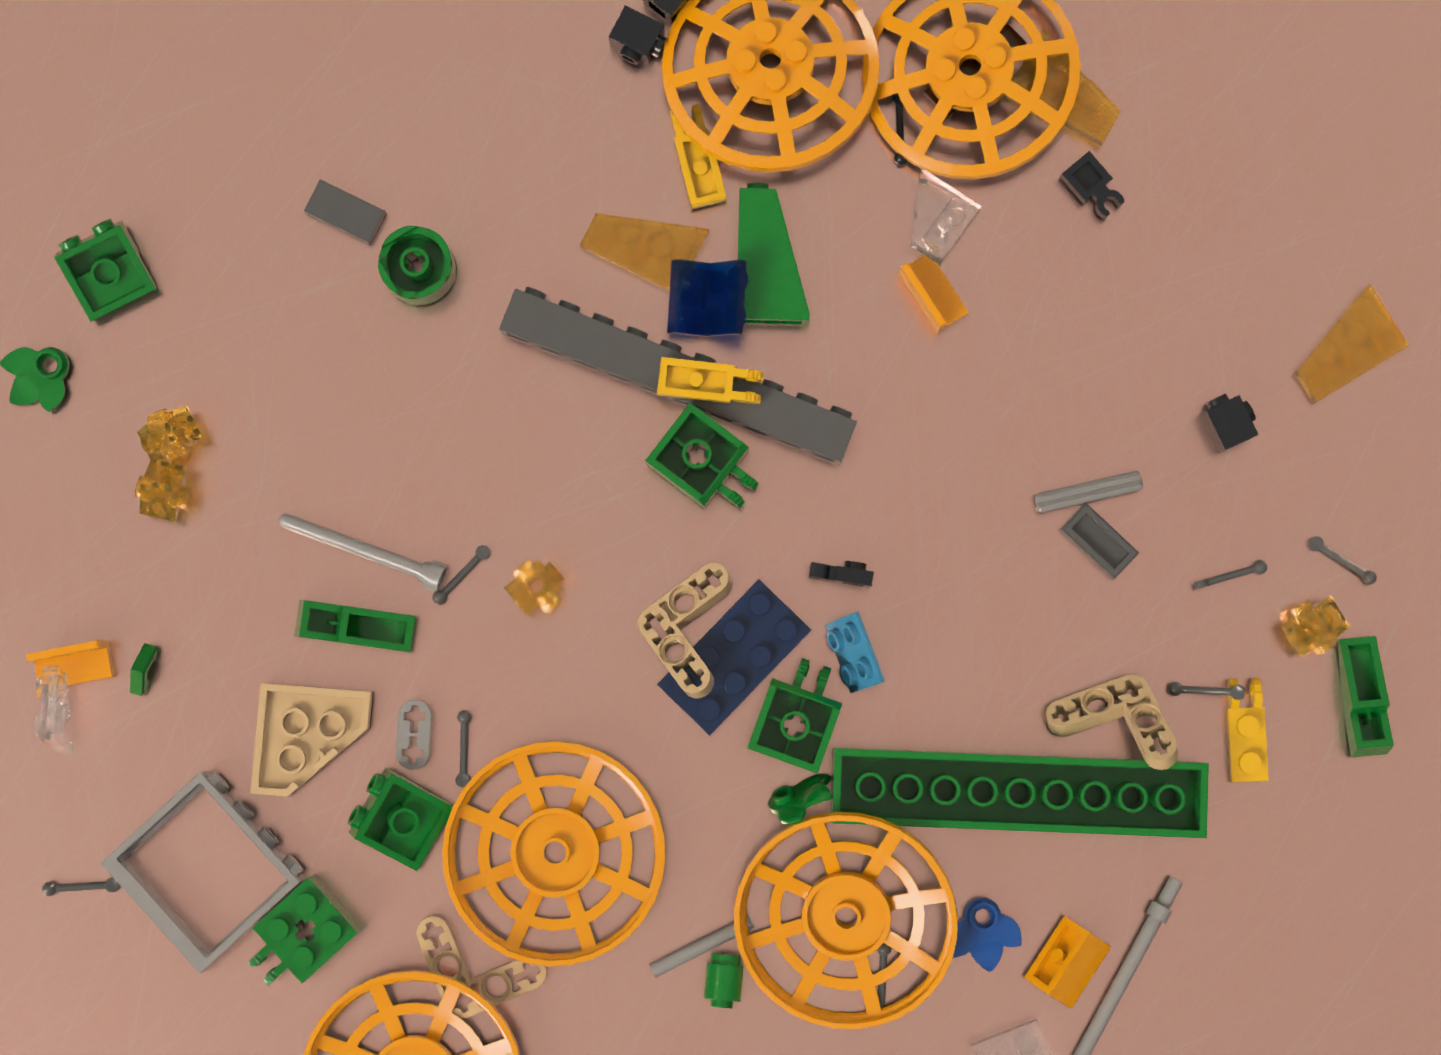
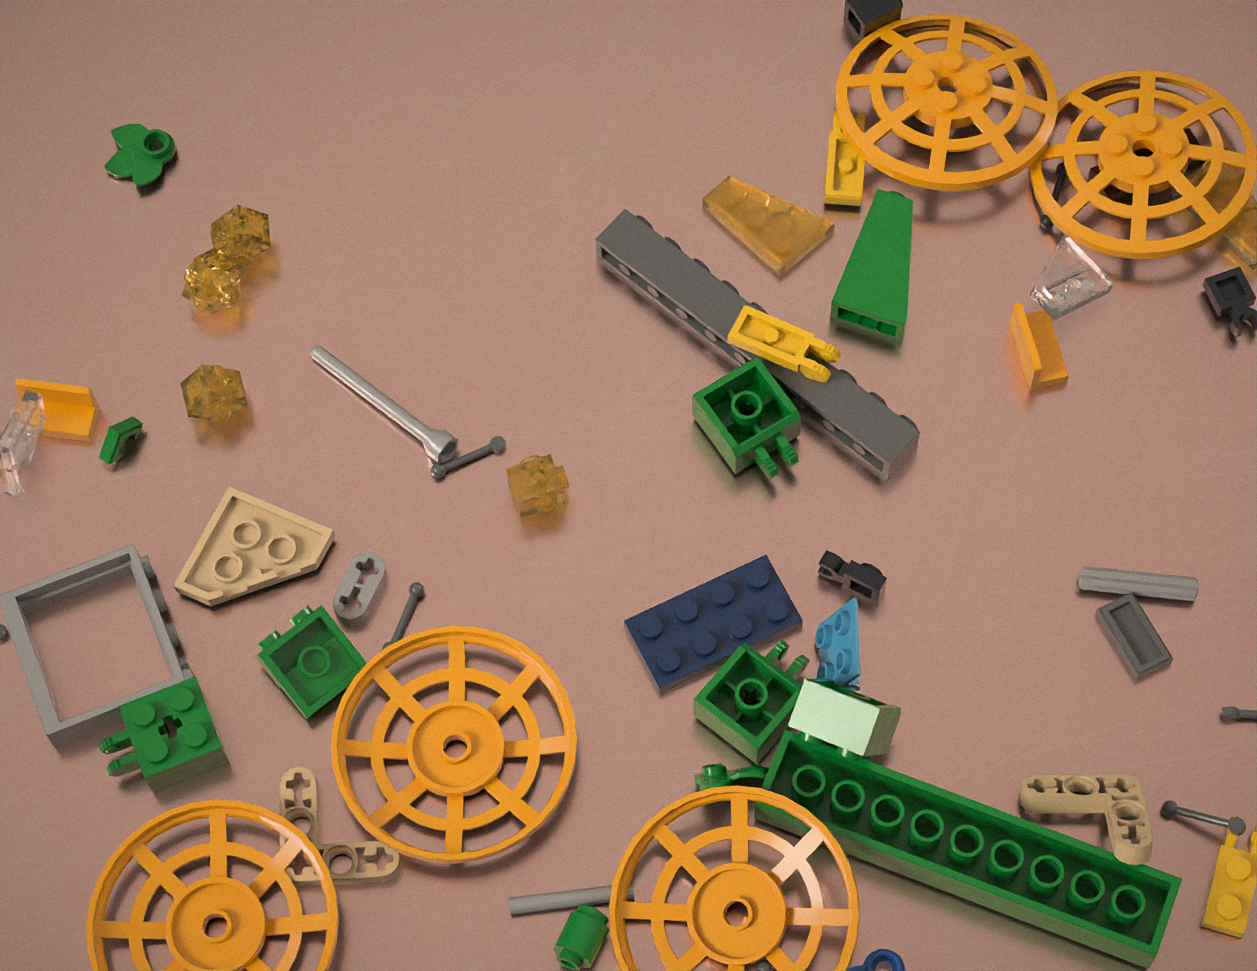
camera: 20 degrees right, 20 degrees down
green plate [54,218,157,322] -> none
green slope [294,600,415,652] -> none
dark grey tile [304,179,386,245] -> none
green brick [378,226,456,305] -> none
black brick [609,5,667,66] -> none
tan beam [638,563,732,699] -> none
clear blue bracket [667,259,748,337] -> none
none -> clear yellow brick [180,364,248,423]
none -> hinge [788,678,901,761]

